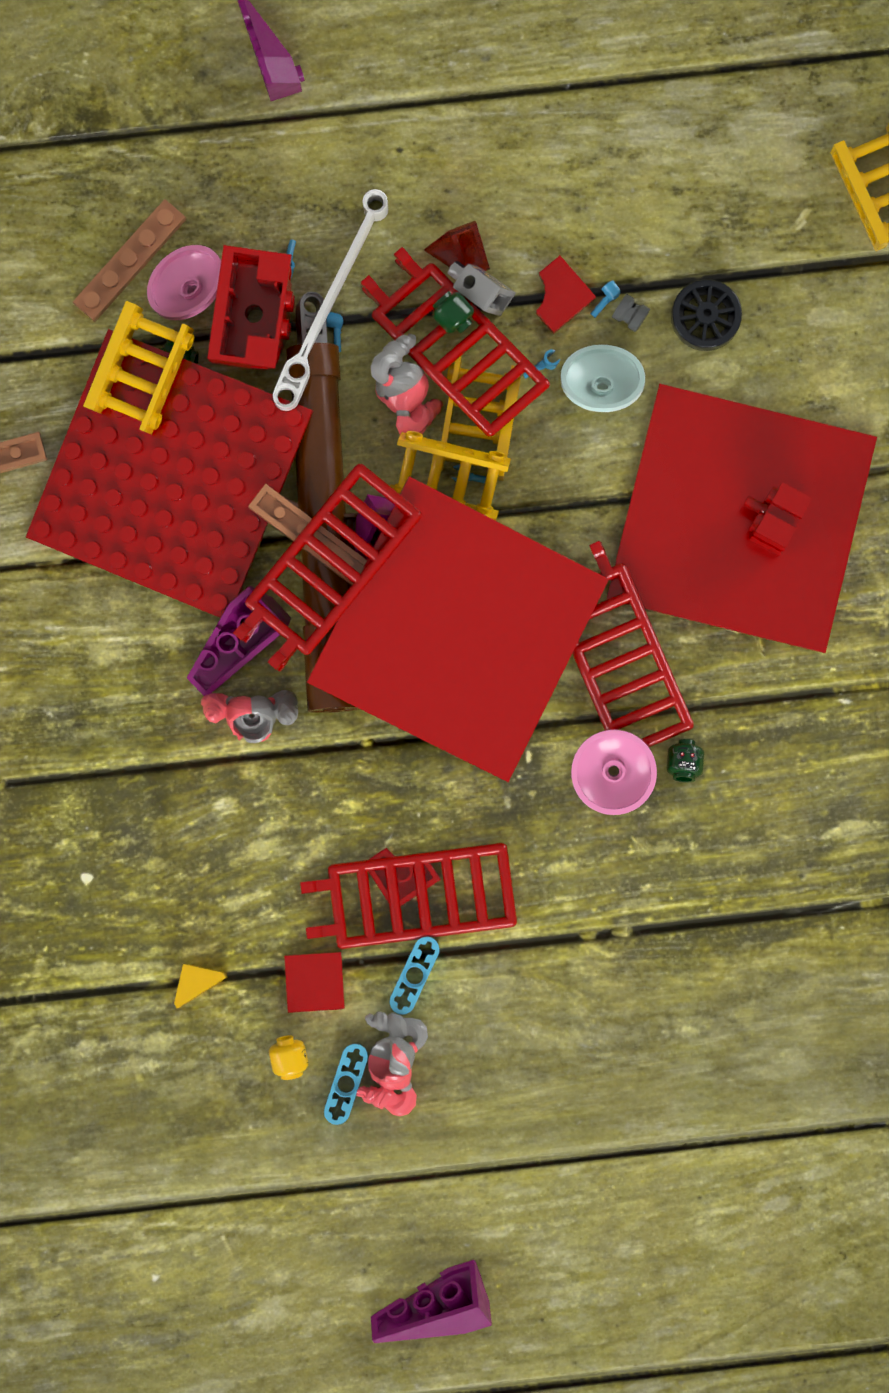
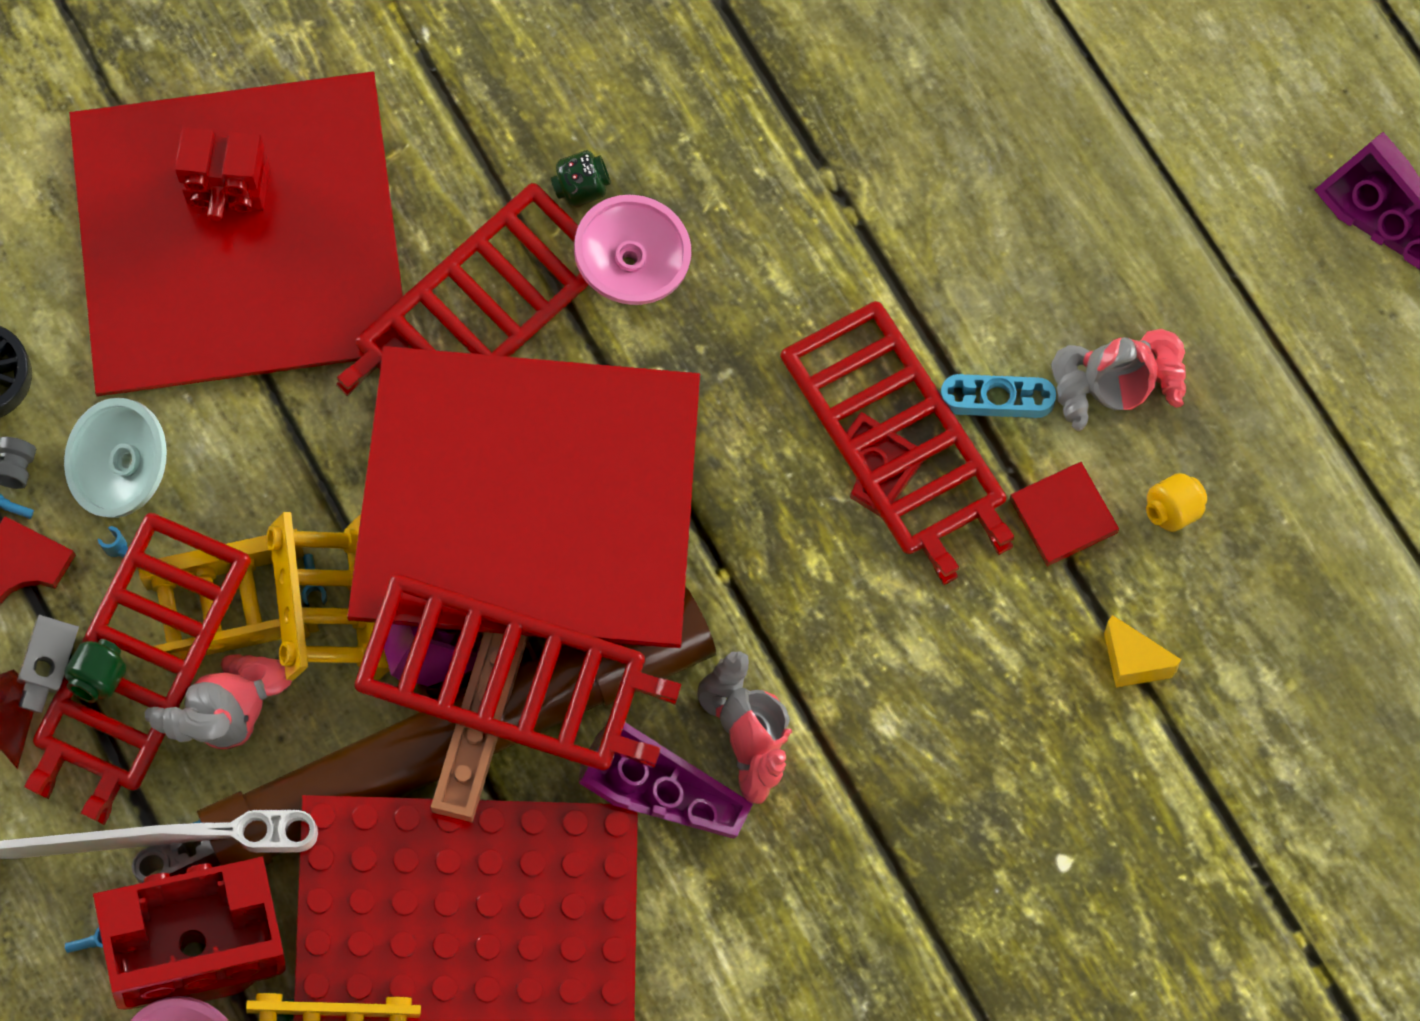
camera: 115 degrees left, 15 degrees down
medium azure beam [324,1043,368,1125] -> none

